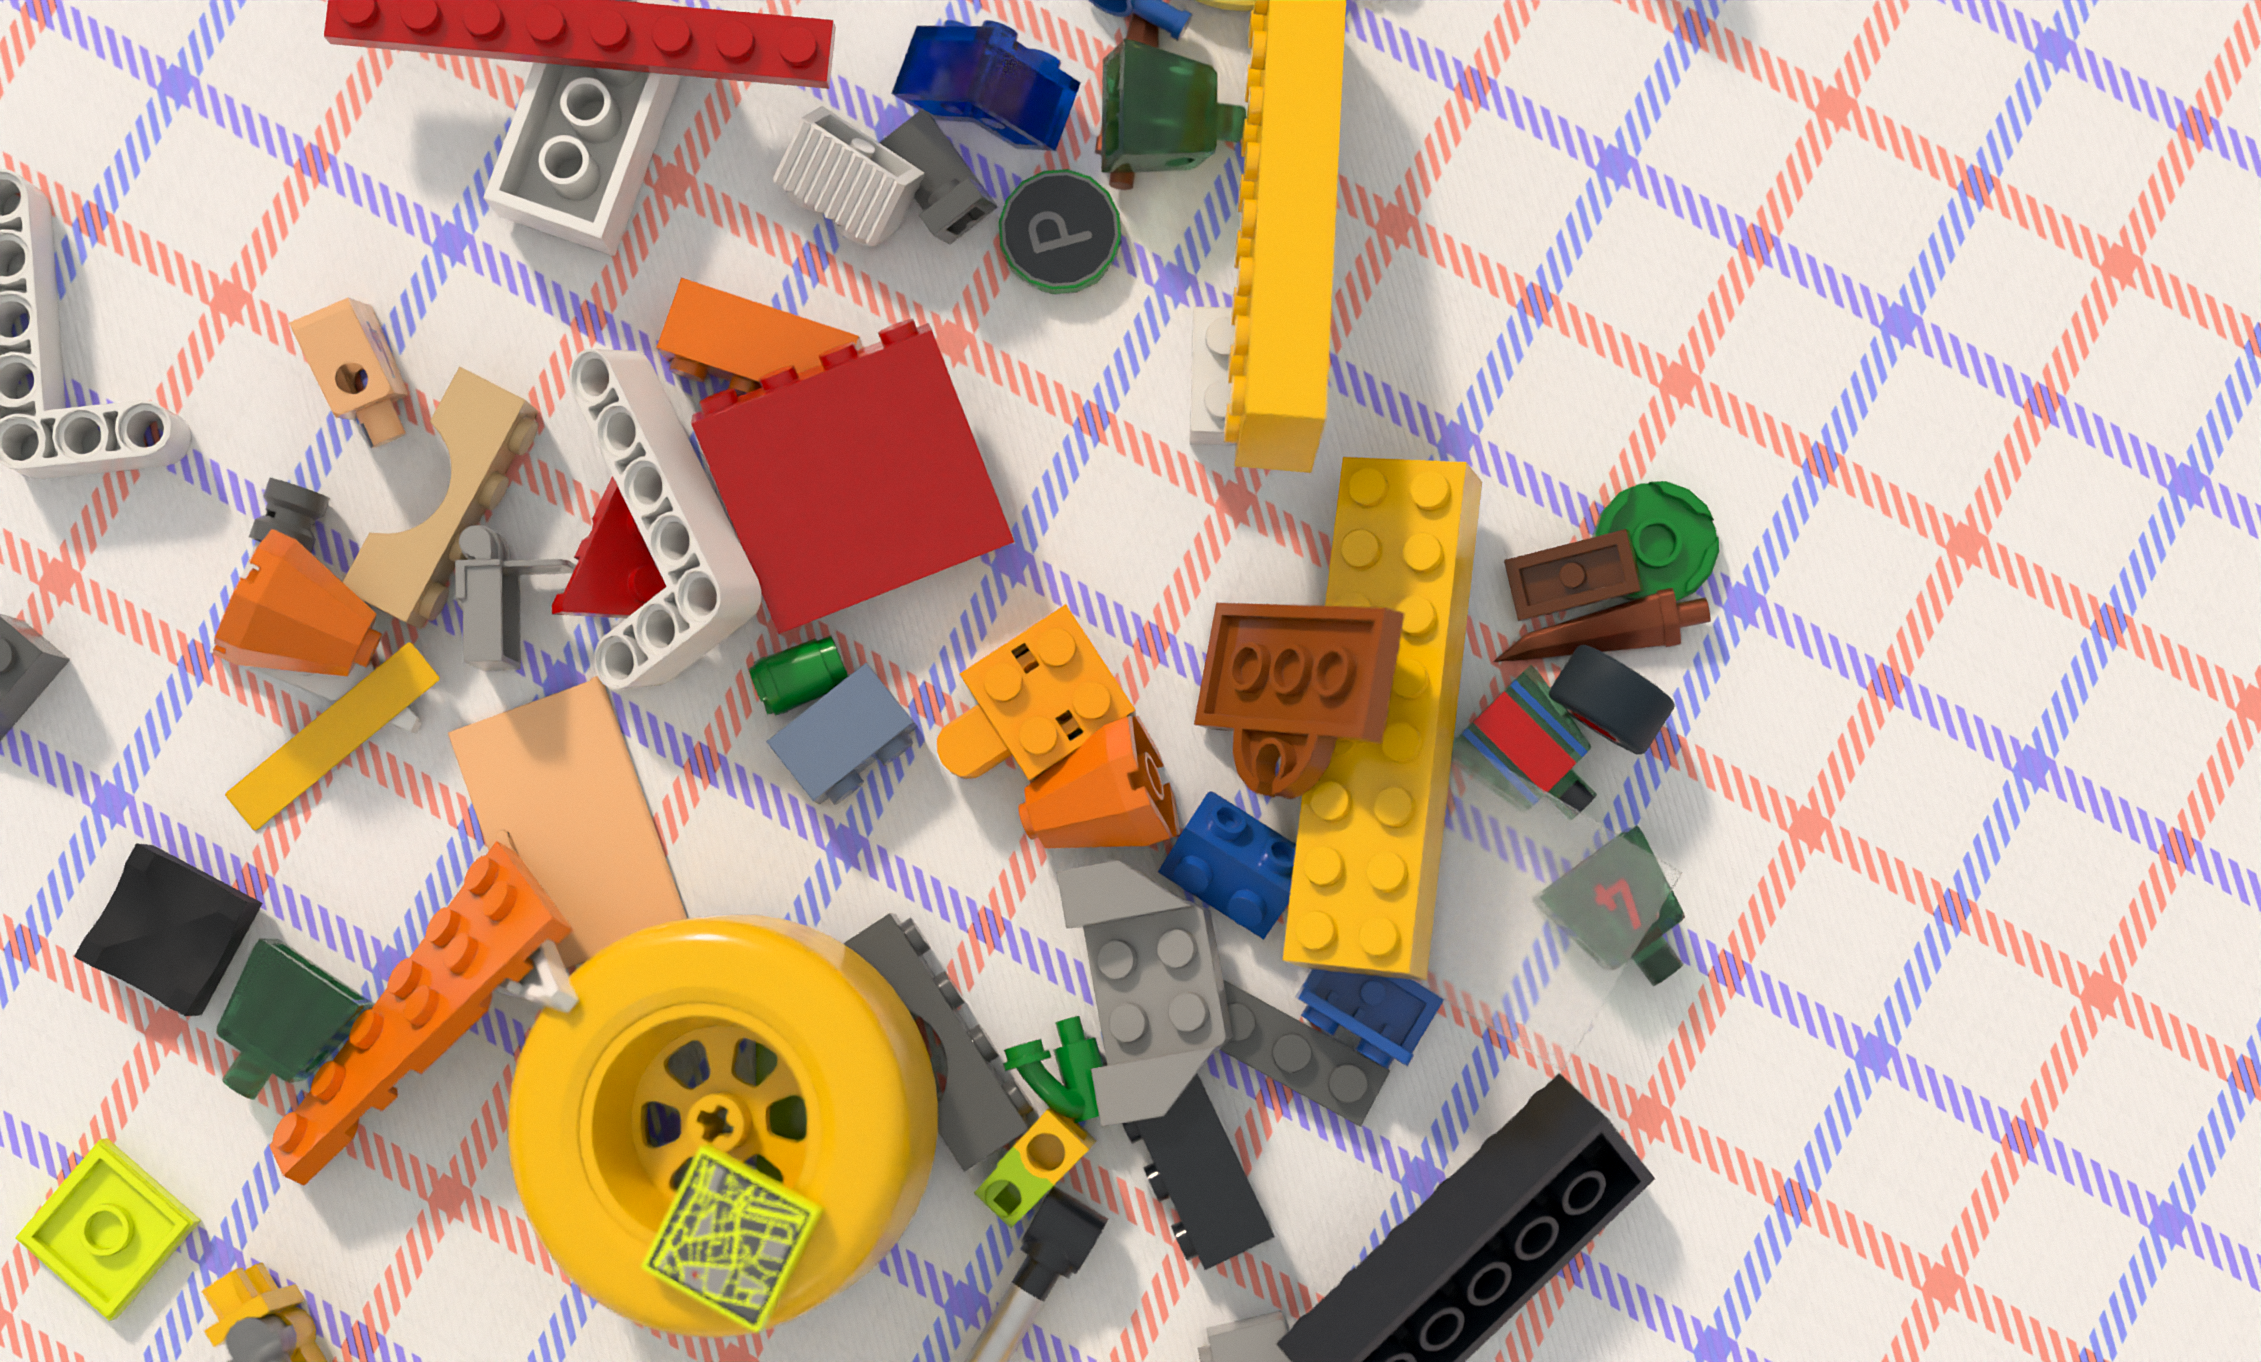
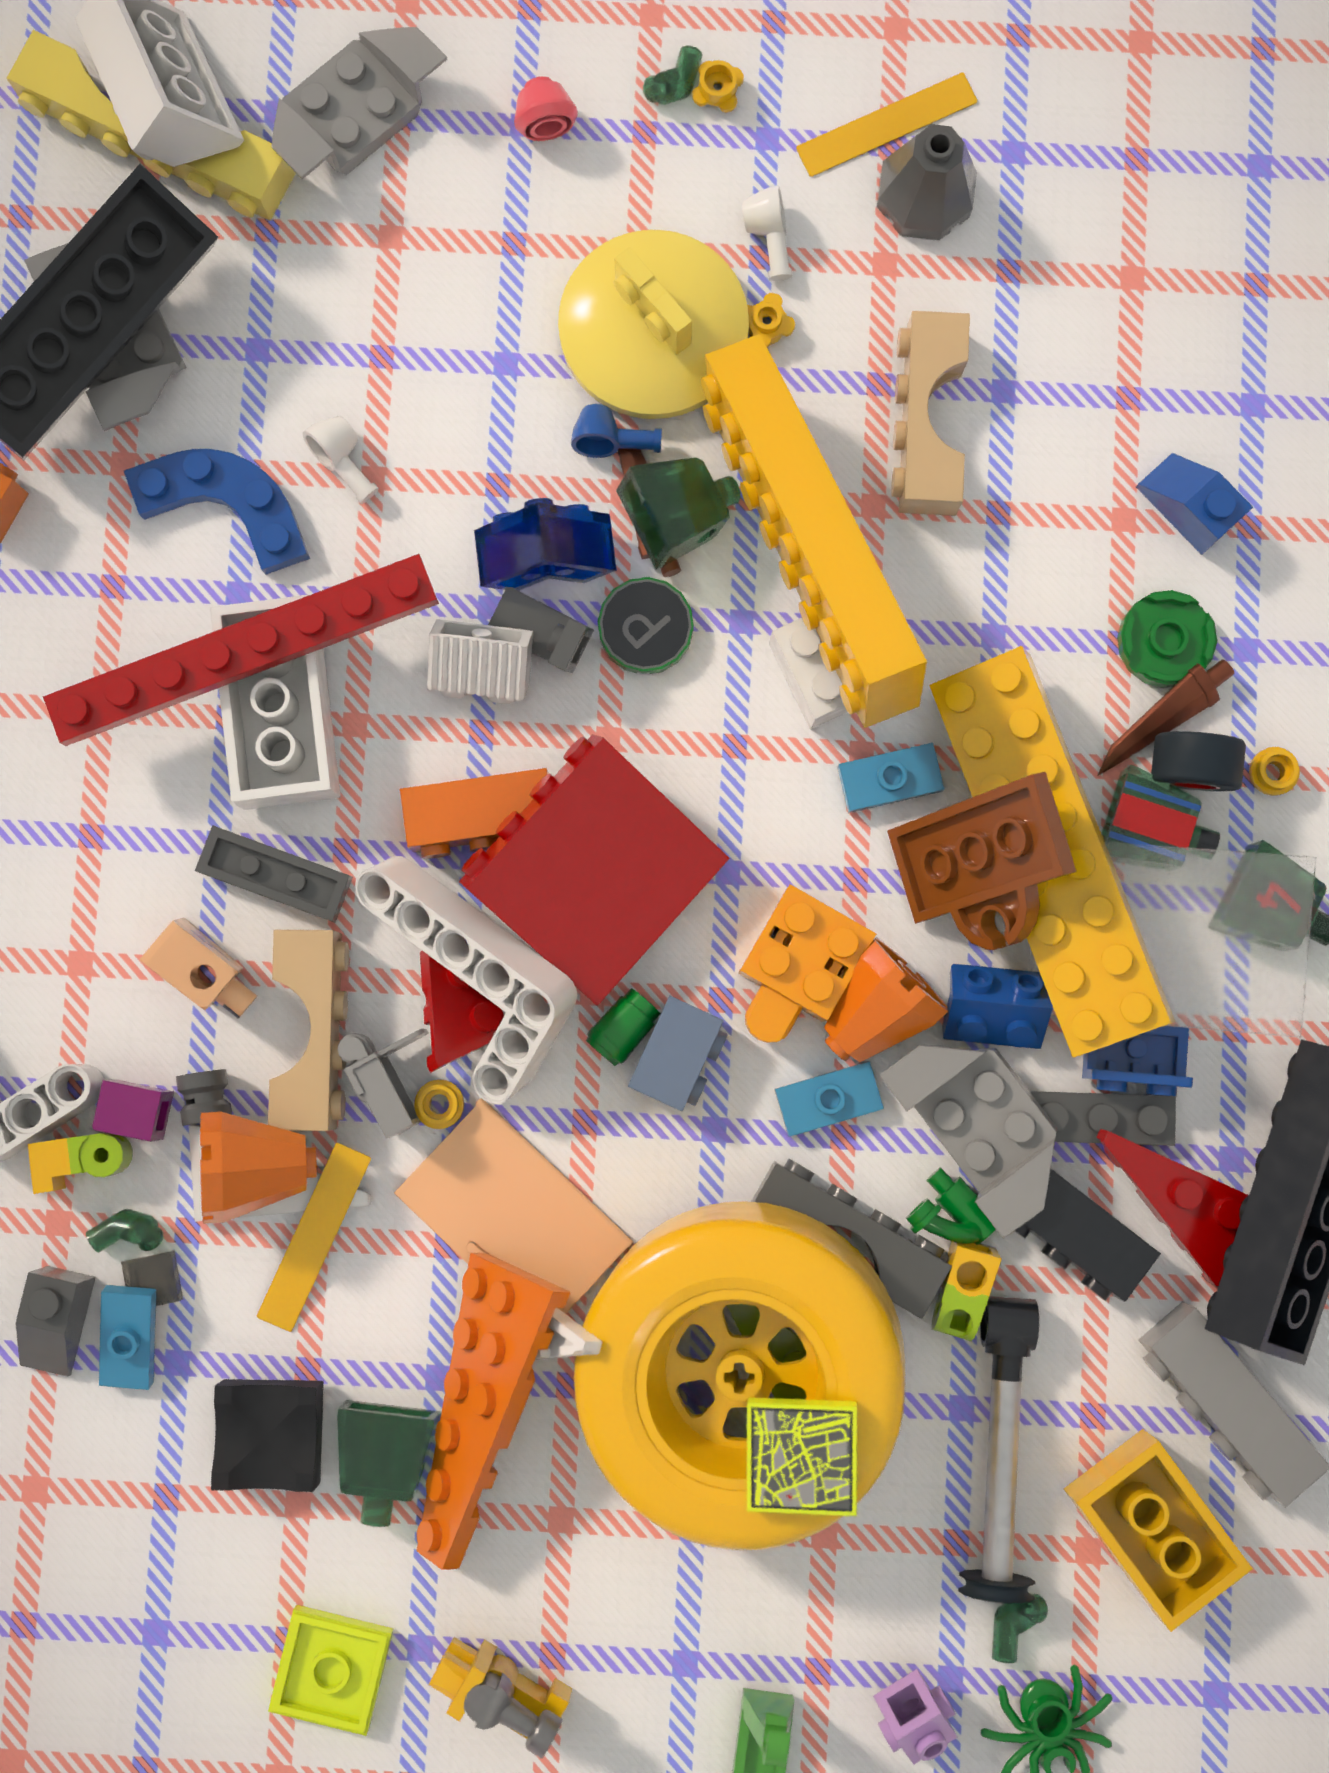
camera: 30 degrees left, 0 degrees up
reddish brown plate [1504,529,1644,621] -> none
none -> leg [28,1133,133,1194]
none -> clear green arm [86,1209,164,1253]
none -> magenta panel [92,1080,174,1142]
none -> dark azure plate [99,1285,156,1390]
none -> clear smoke tile [121,1250,183,1306]
none -> dark grey plate [195,825,353,923]
none -> yellow plate [414,1079,464,1129]
none -> dark azure plate [774,1061,884,1137]
none -> dark azure plate [837,743,944,813]
none -> tan arch [891,311,970,516]
none -> red wing [1096,1129,1248,1286]
none -> blue slope [1136,453,1253,555]
none -> yellow plate [1249,747,1300,796]

